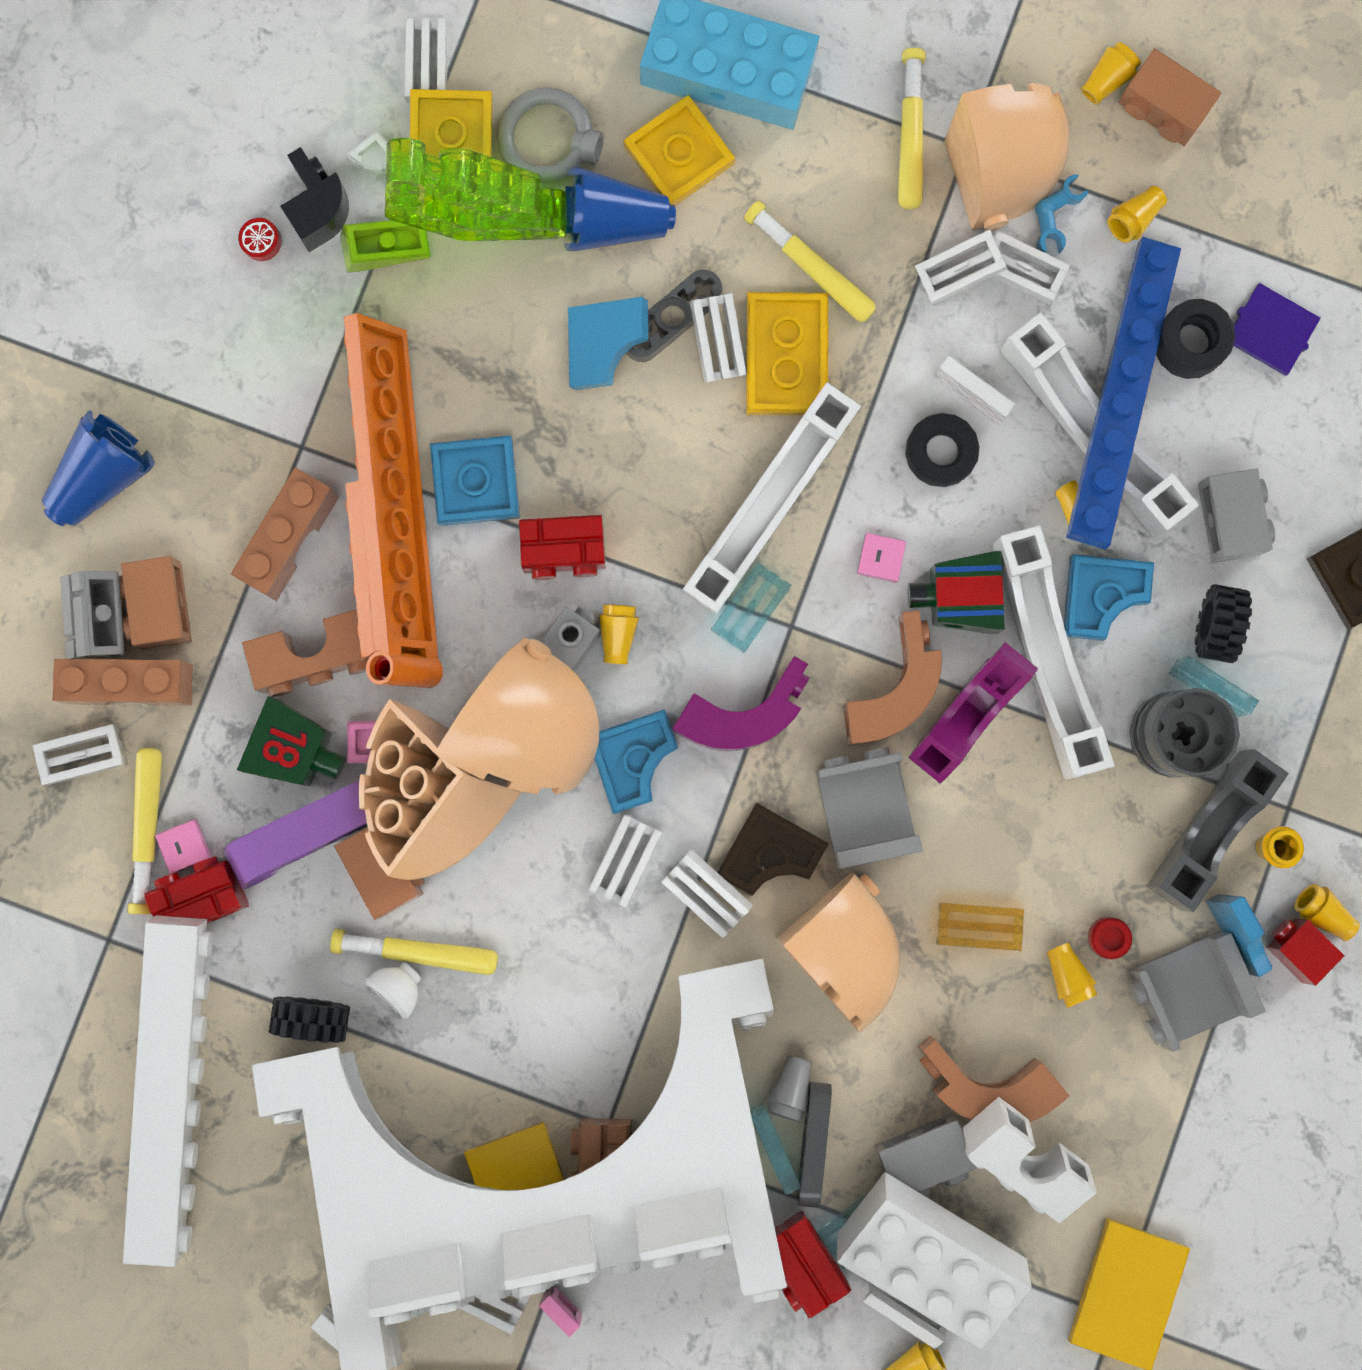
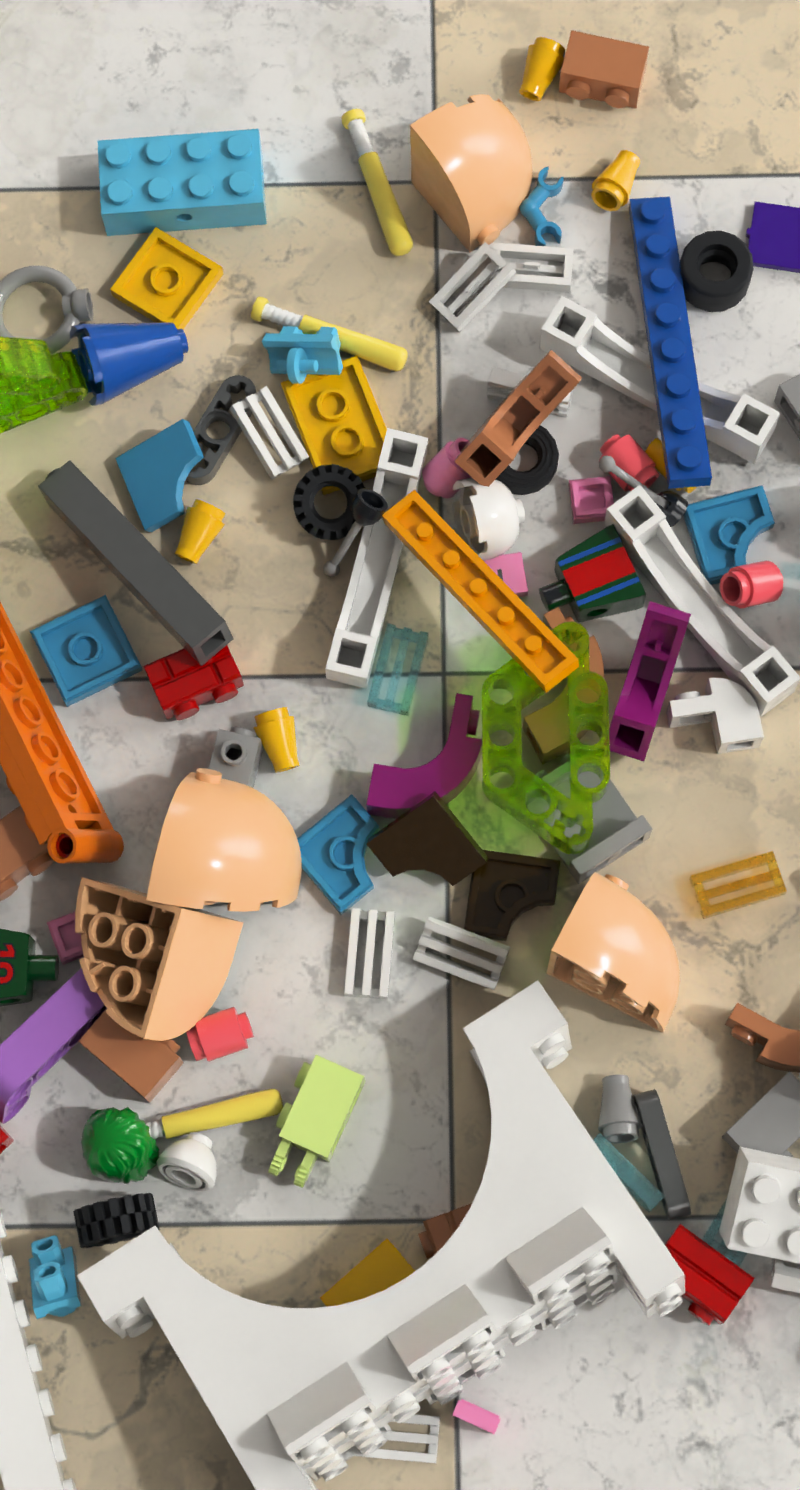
camera: 15 degrees left, 10 degrees down
none -> medium azure hips [29,1236,81,1319]
none -> dark grey brick [38,460,234,666]
none -> green hair [81,1107,159,1184]
none -> yellow cone [174,499,225,564]
none -> coral brick [186,1007,254,1062]
none -> medium azure hips [262,326,343,384]
none -> yellowish green hinge [268,1055,365,1188]
none -> black tyre [293,464,365,540]
none -> black hinge [323,488,388,577]
none -> dark brown tile [366,792,488,886]
none -> light orange plate [382,490,580,693]
none -> bright pink brick [422,438,472,498]
none -> white cylinder [452,478,525,561]
none -> nougat arch [454,350,582,487]
none -> clear neon green piece [481,621,610,854]
none -> bright pink tile [569,476,614,524]
none -> coral brick [599,434,660,492]
none -> hinge [599,456,688,527]
none -> white brick [666,678,764,754]
none -> coral brick [720,560,783,608]

